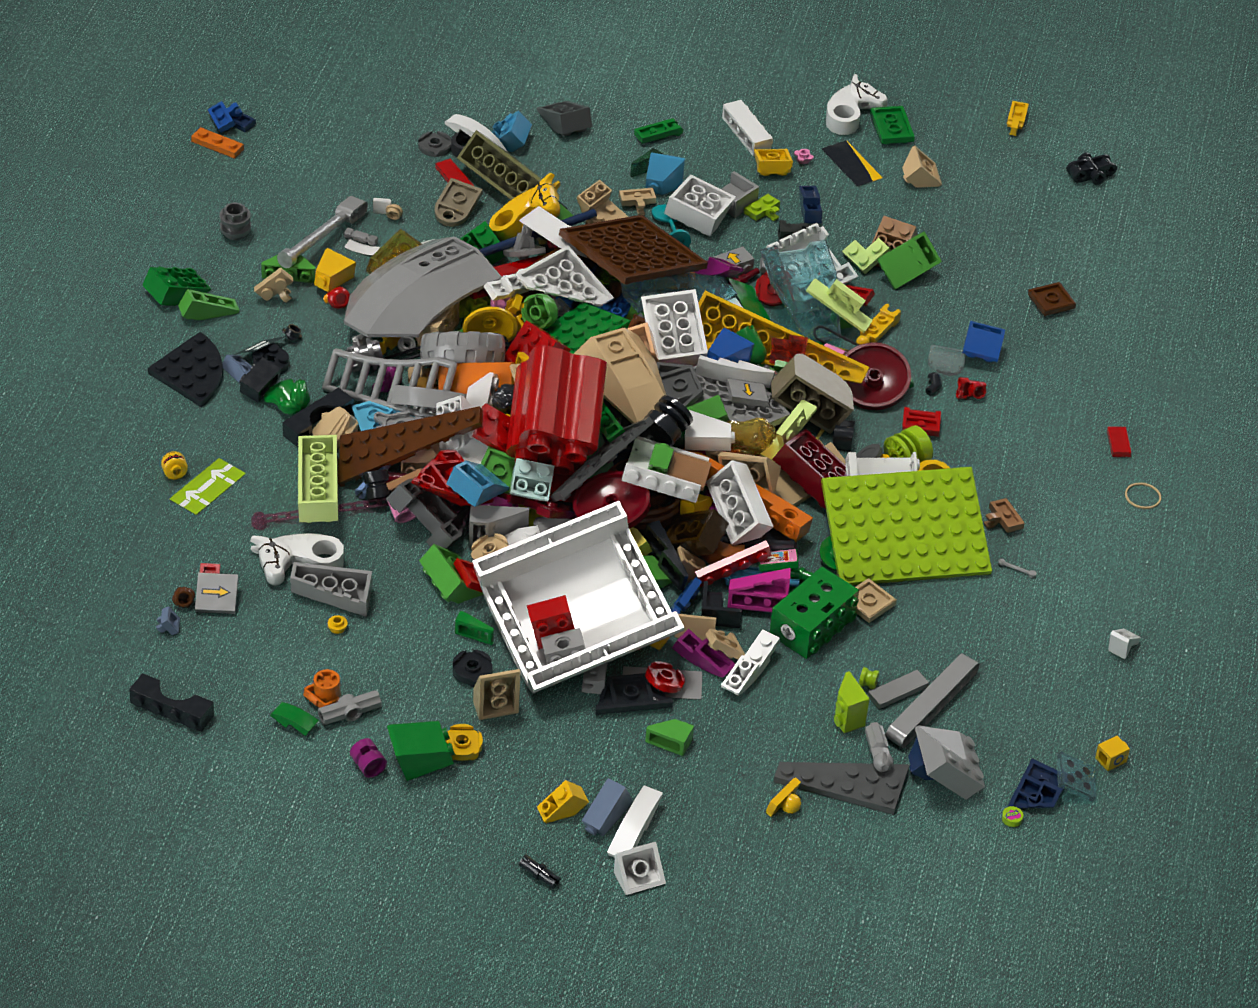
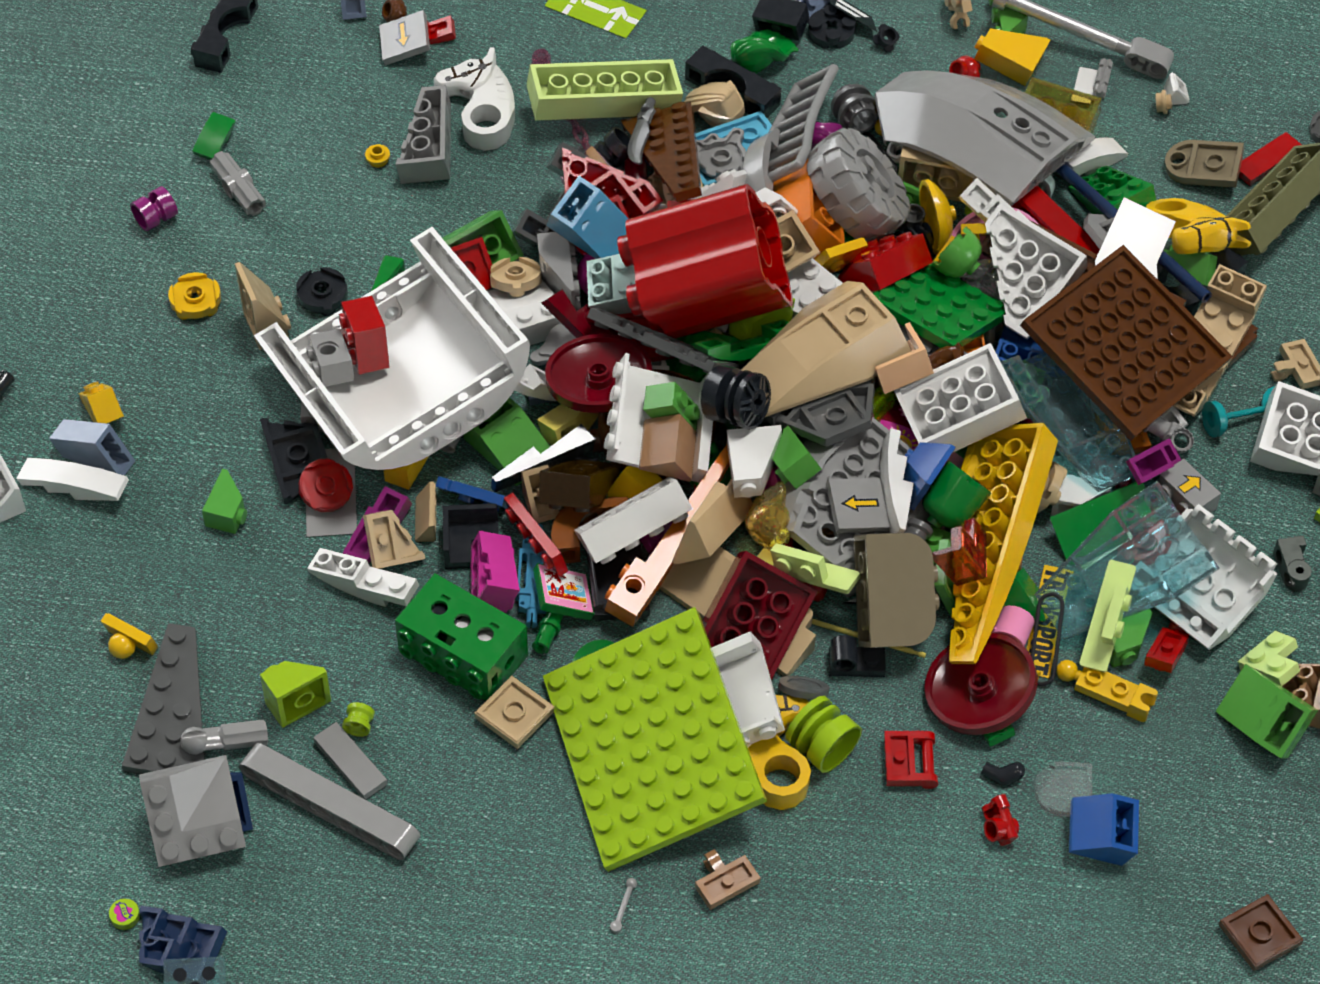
camera: 85 degrees right, 10 degrees up
orange piece [303,669,341,708] -> none
green slope [387,721,455,781] -> none
none -> dark grey sword [627,97,656,165]

